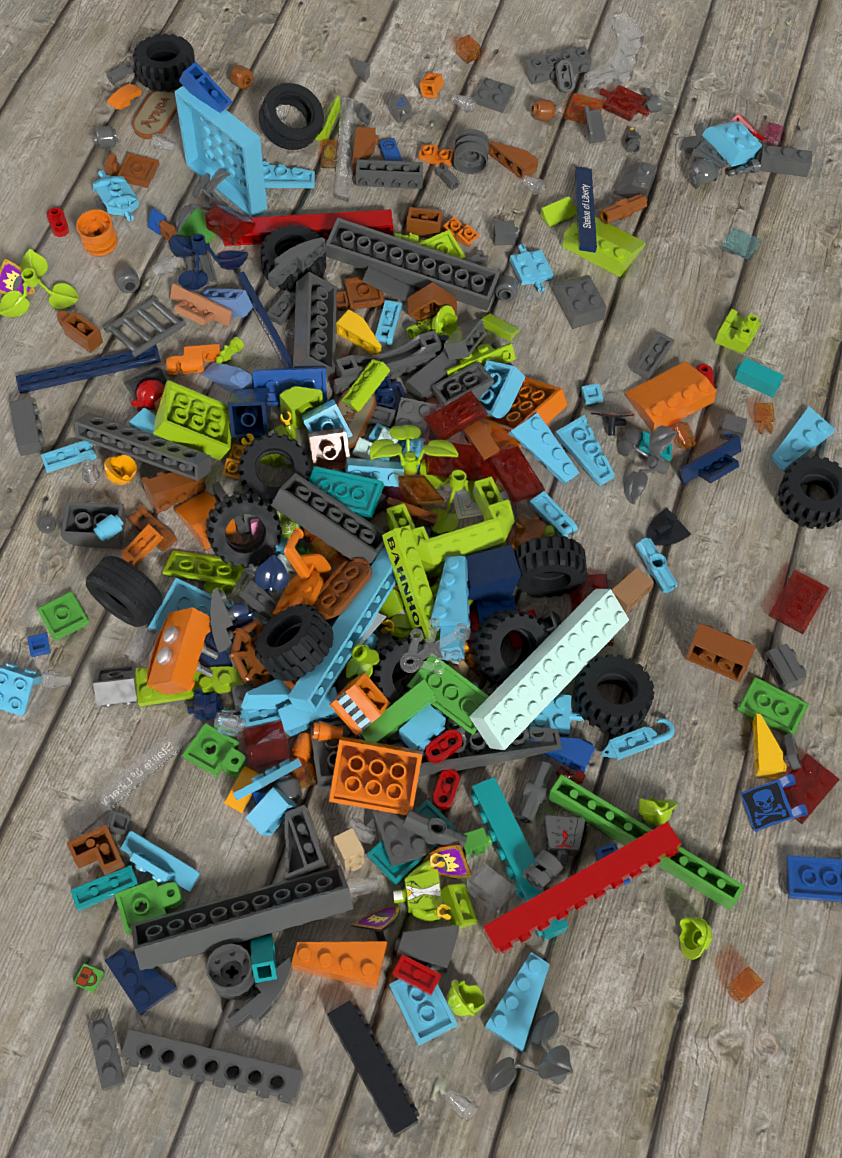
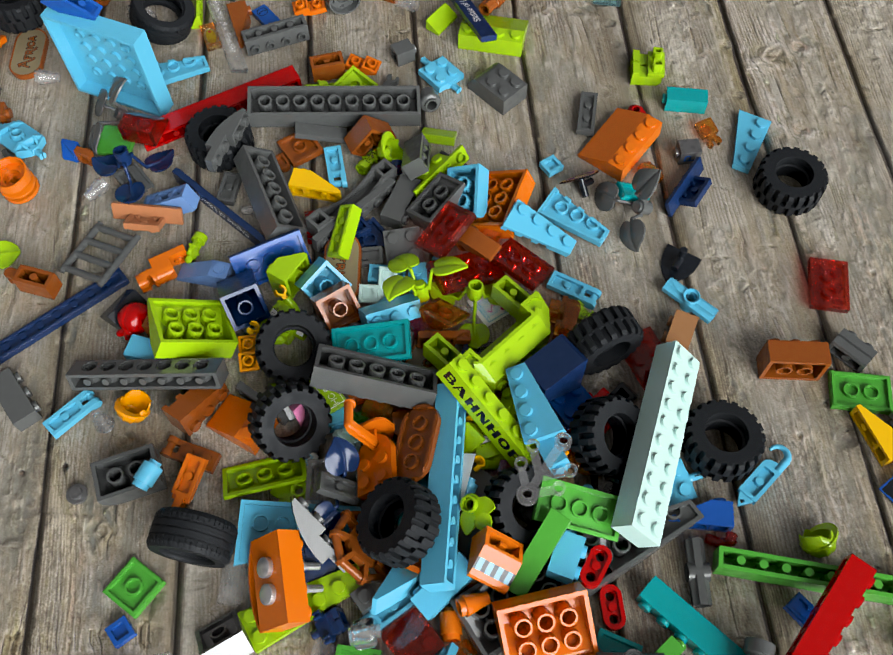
camera: 20 degrees left, 0 degrees up
dark grey head [116,267,140,293] -> none
dark orange tile [117,153,160,188] -> none
dark grey bar [435,163,460,190] -> none
dark grey torso [544,815,585,866] -> none

